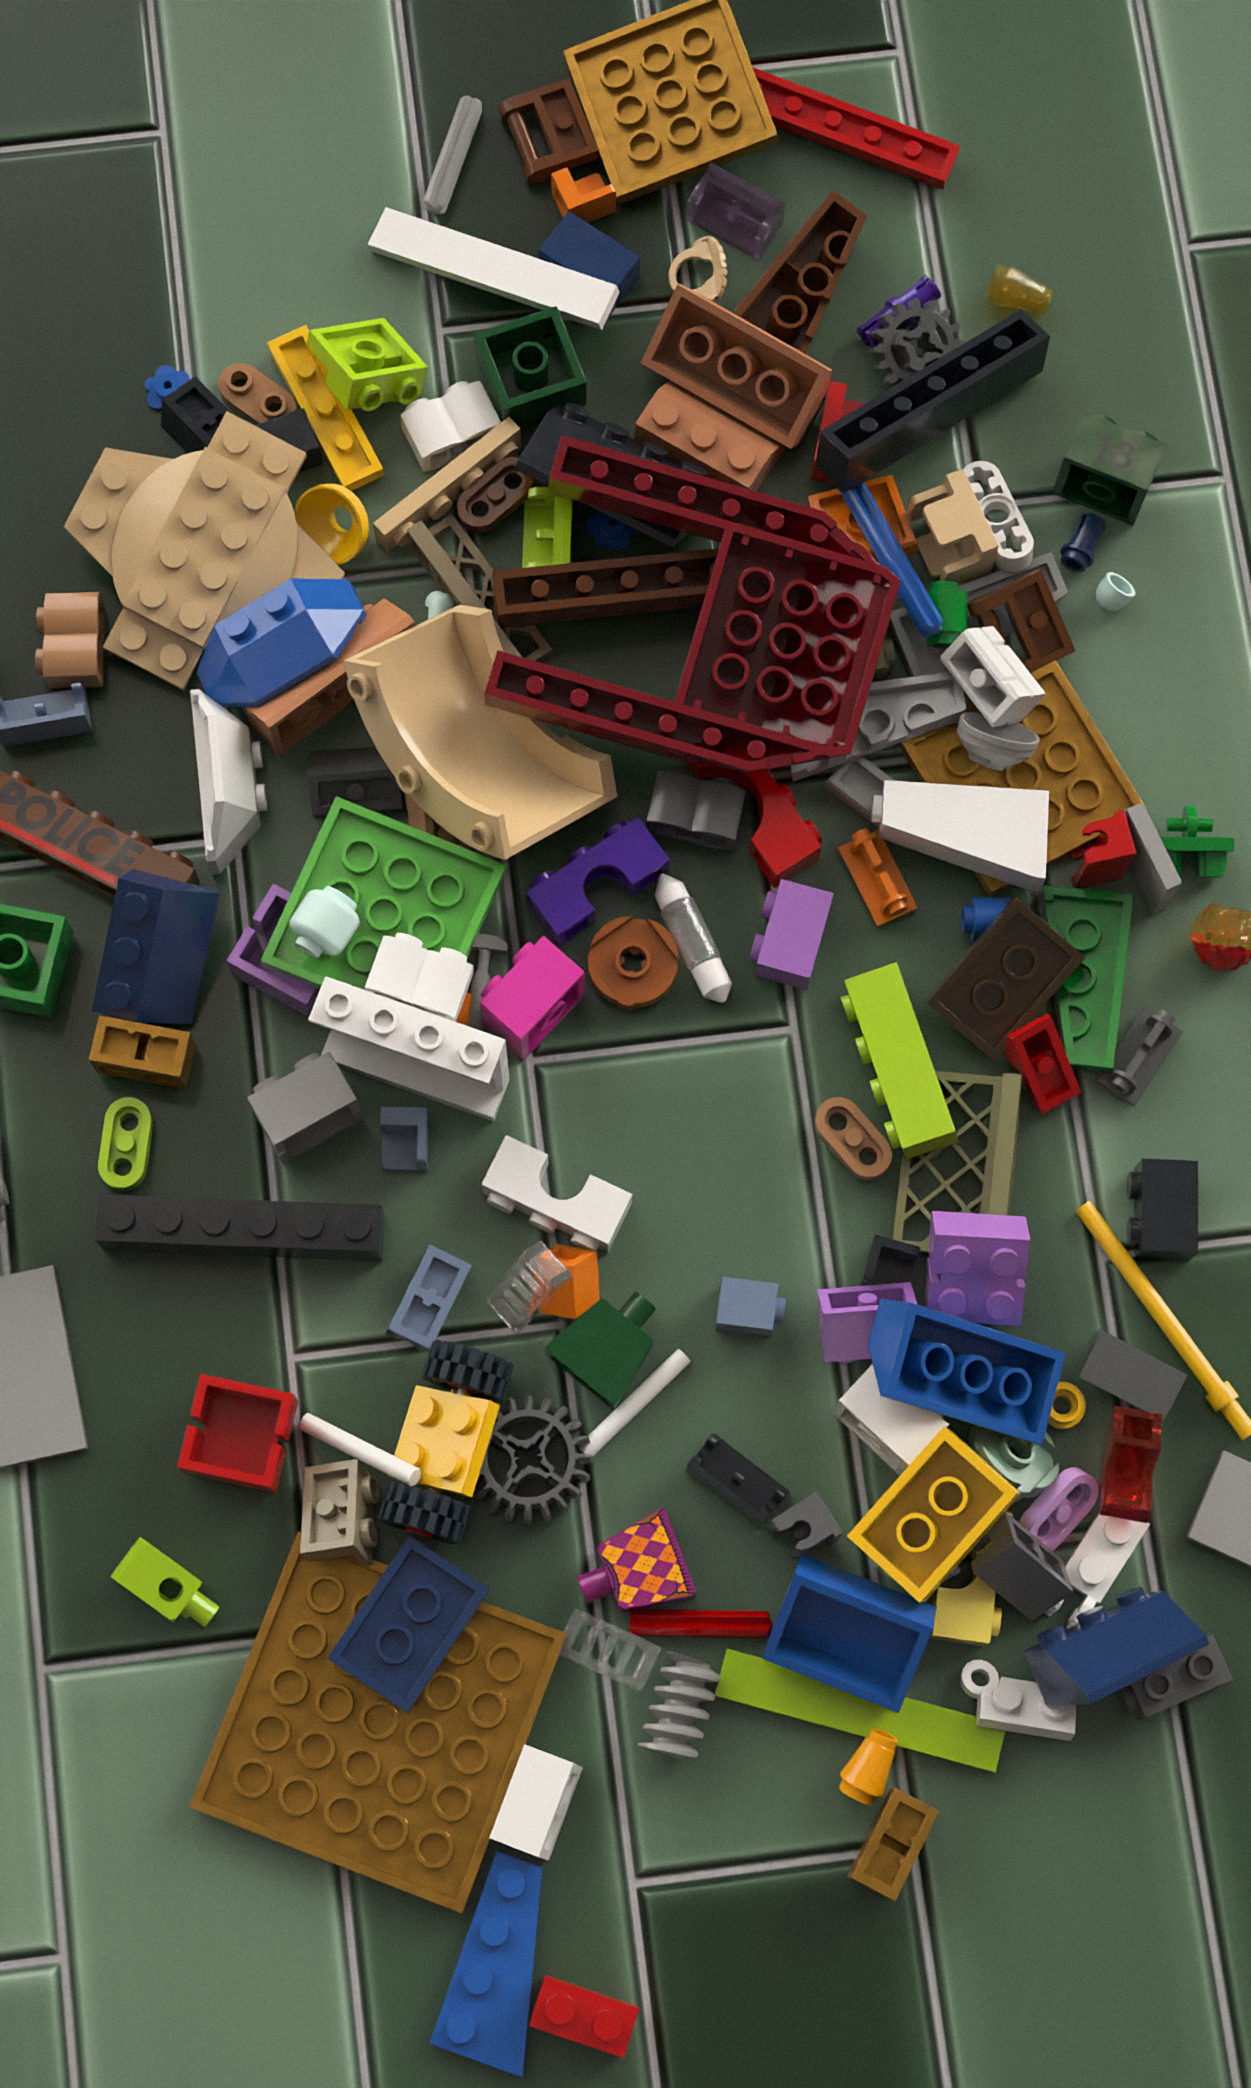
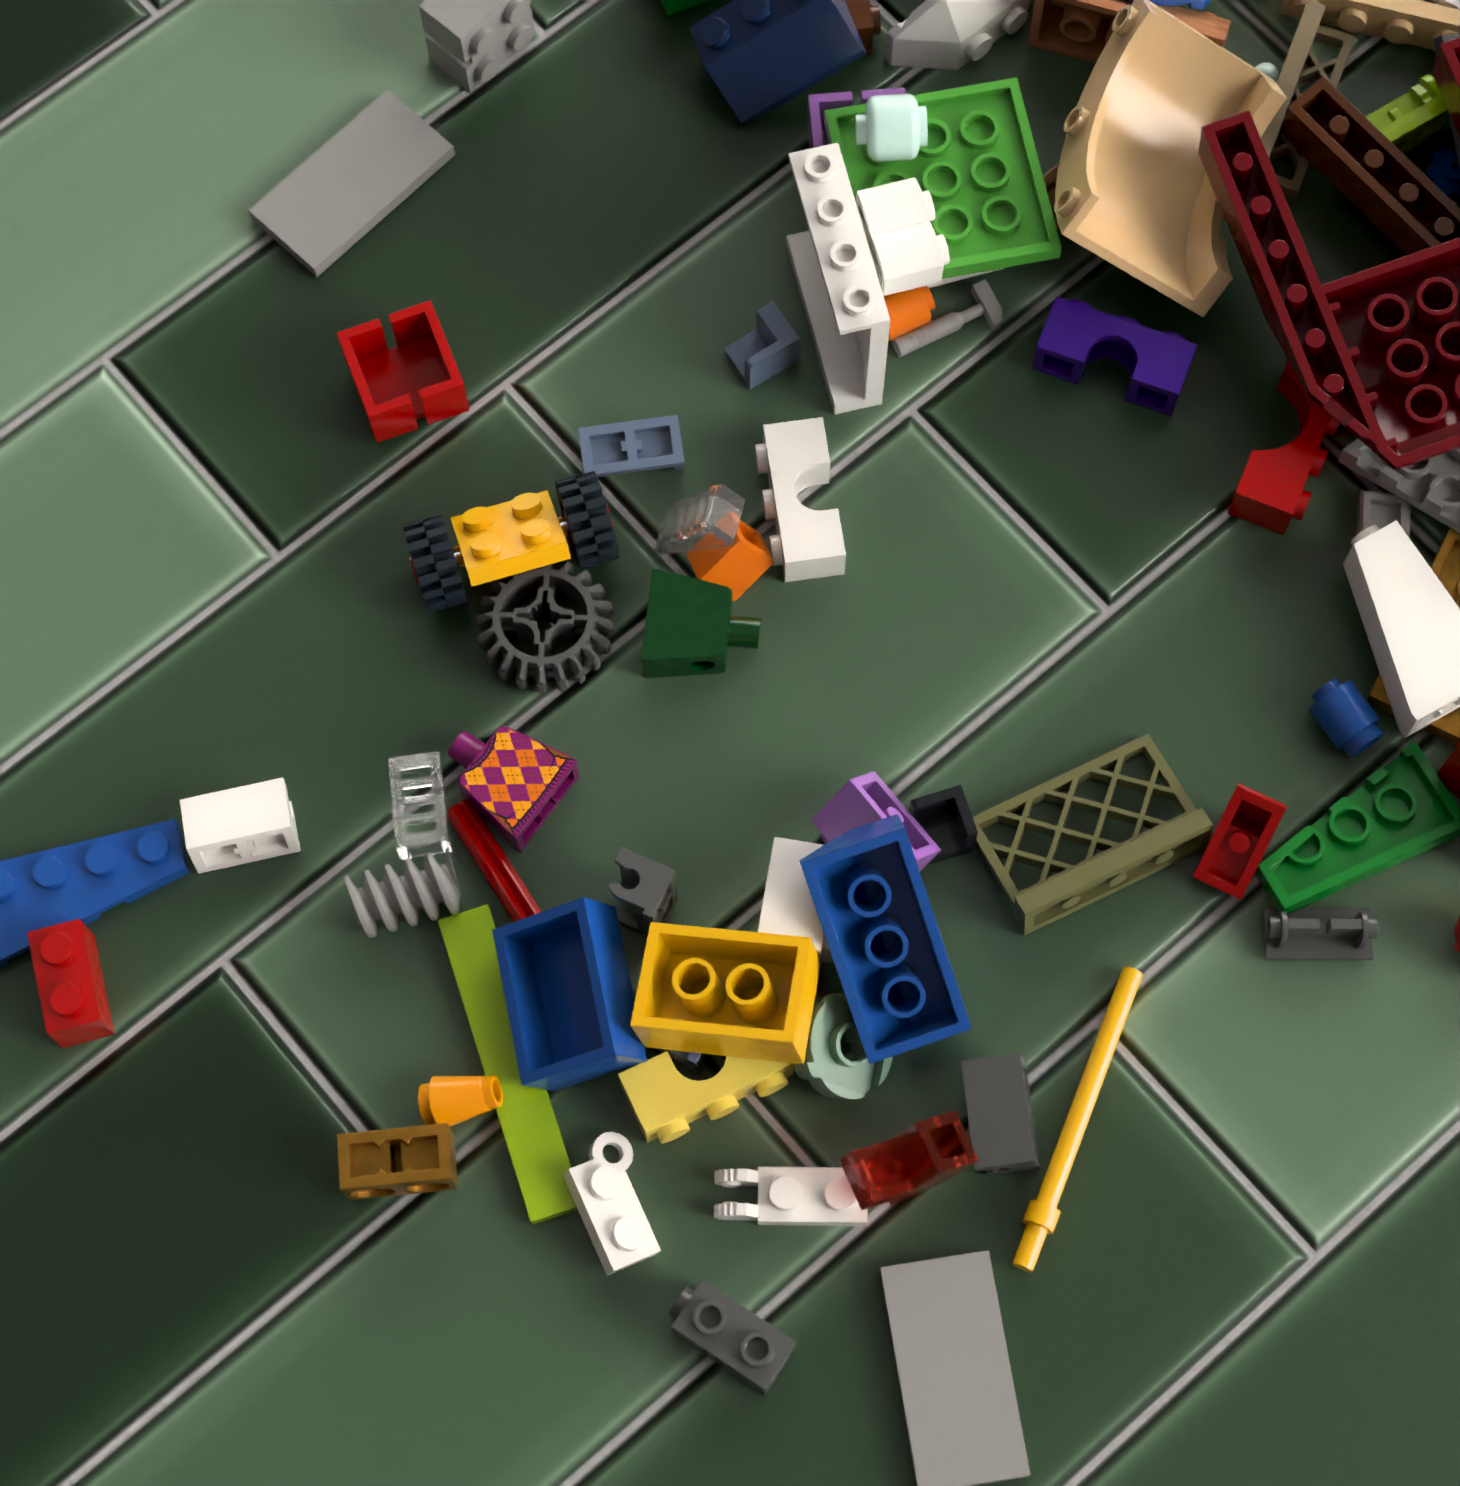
camera: 60 degrees right, 5 degrees down
pearl gold brick [89,1015,197,1090] -> none
black brick [95,1194,385,1261] -> none
lime plate [98,1097,153,1191] -> none
lime torso [110,1537,219,1630] -> none
pearl gold plate [189,1531,567,1913] -> none
light grey piece [247,1051,363,1164] -> none
white bar [299,1413,421,1486] -> none
dark tan bracket [300,1459,380,1565] -> none
dark grey panel [308,746,403,816] -> none
dark blue plate [327,1535,490,1714] -> none
reddish brown plate [457,457,535,533] -> none
dark pink brick [480,936,585,1061] -> none
white bar [579,1349,691,1457] -> none
dark orange plate [588,916,678,1010] -> none
dark grey brick [646,767,746,850] -> none
piece [655,874,732,1003] -> none
black hinge [685,1433,789,1529] -> none
sand blue brick [715,1276,786,1337] -> none
medium lavender brick [749,879,834,990] -> none
medium nougat plate [814,1097,892,1181] -> none
orange hinge [838,828,918,927] -> none
lime brick [841,962,959,1160] -> none
medium lavender piece [923,1211,1031,1326] -> none
dark brown plate [924,896,1086,1062] -> none
dark grey hinge [971,1512,1073,1621] -> none
lavender plate [1019,1467,1099,1551] -> none
dark blue slope [1024,1587,1210,1705] -> none
yellow plate [1047,1382,1086,1429] -> none
black brick [1127,1158,1198,1261] -> none

